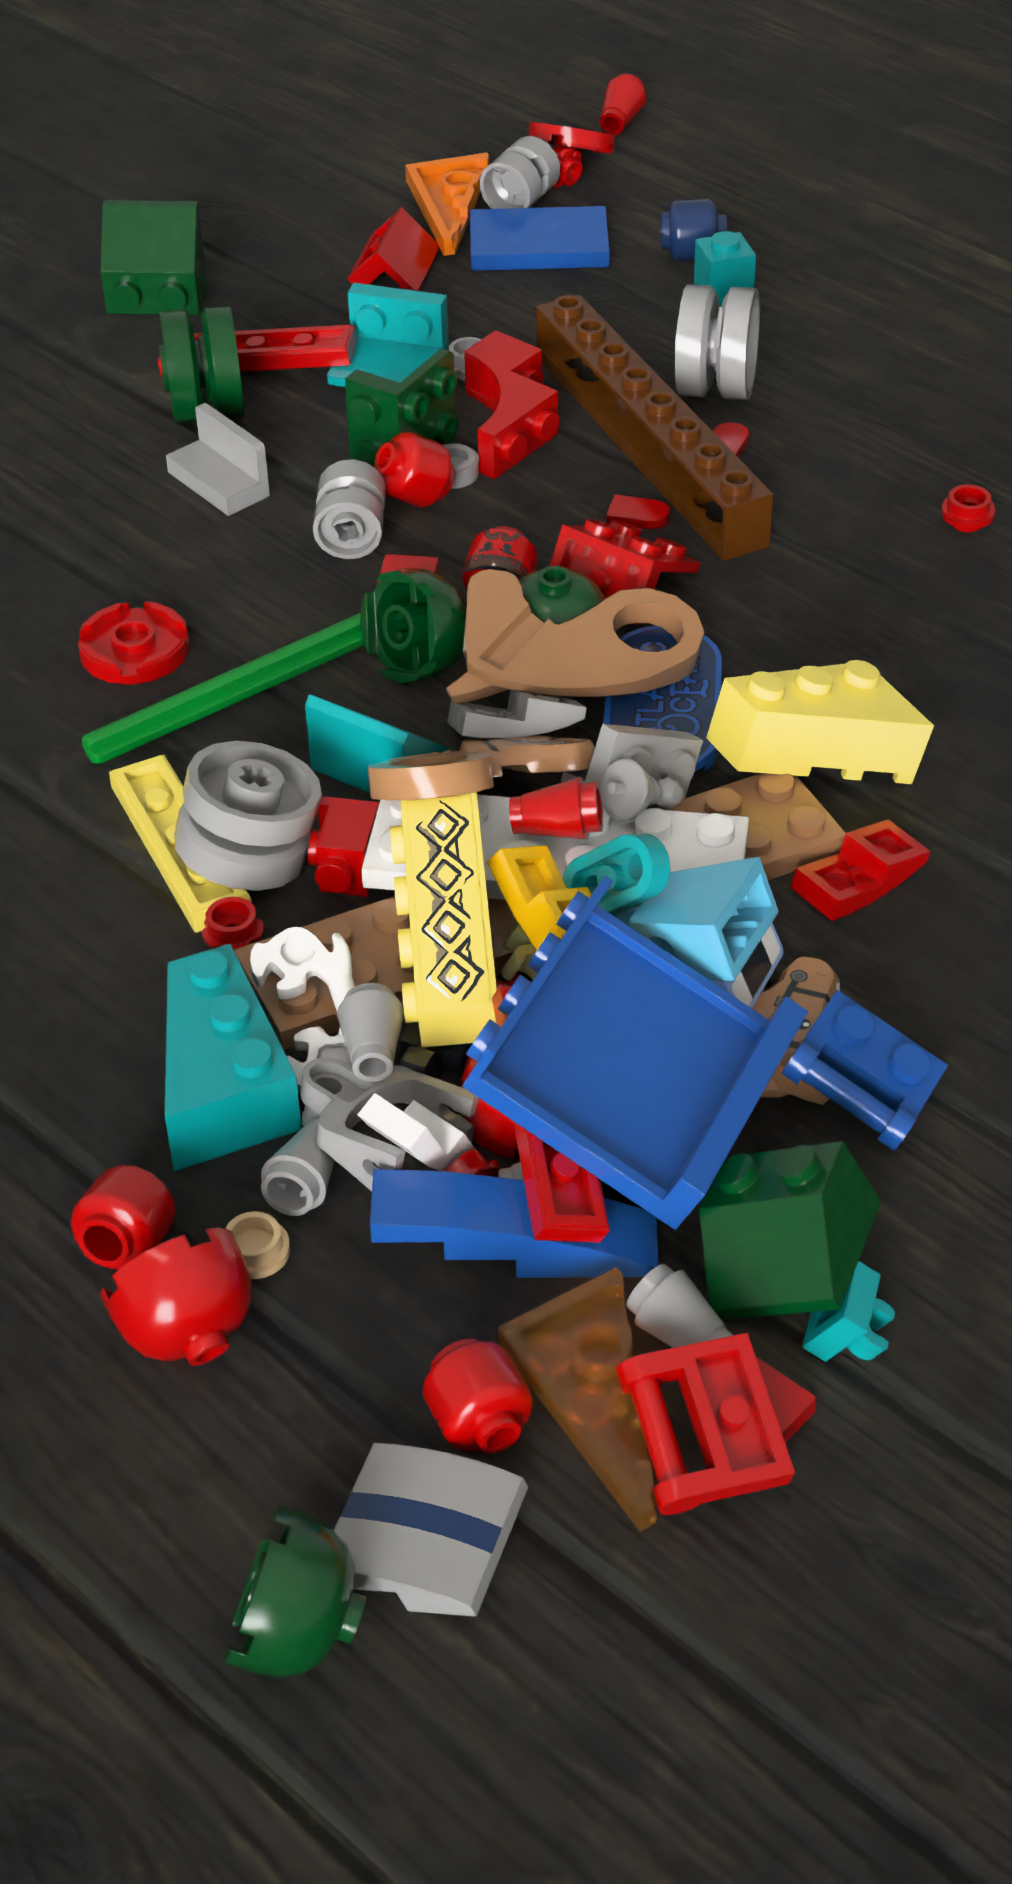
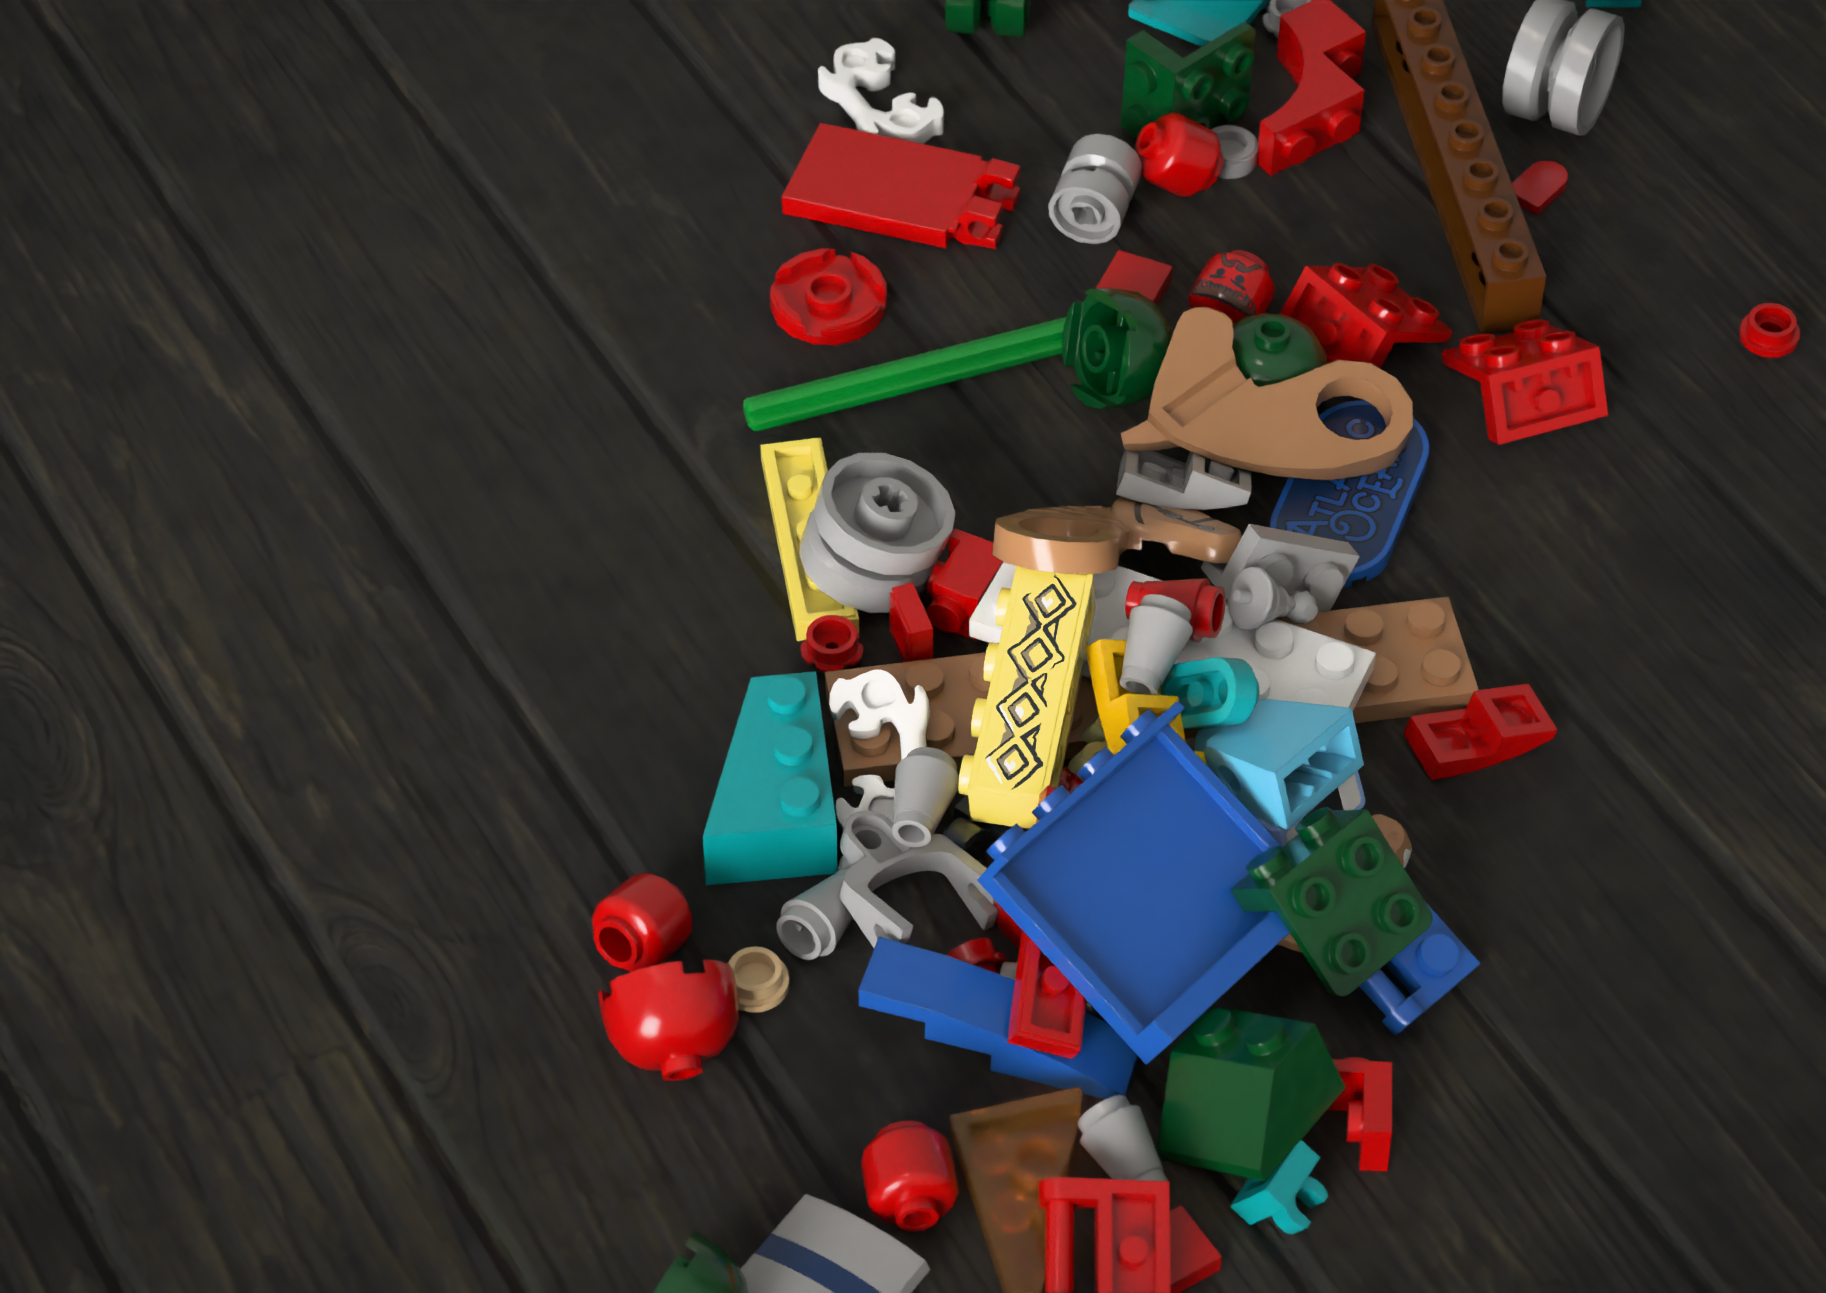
camera: 15 degrees right, 5 degrees up
light grey panel [166,403,270,516] -> none
teal slope [305,694,456,793] -> none
white slope [357,1093,475,1171] -> none
red piece [606,494,670,529] -> none
light yellow wedge [706,660,934,784] -> none
none -> red tile [782,123,1021,249]
none -> white helmet [818,38,944,144]
none -> red tile [889,582,933,662]
none -> light grey cone [1119,594,1193,695]
none -> dark green bracket [1230,807,1432,996]
none -> red bracket [1327,1057,1392,1172]
none -> red bracket [1441,319,1608,445]

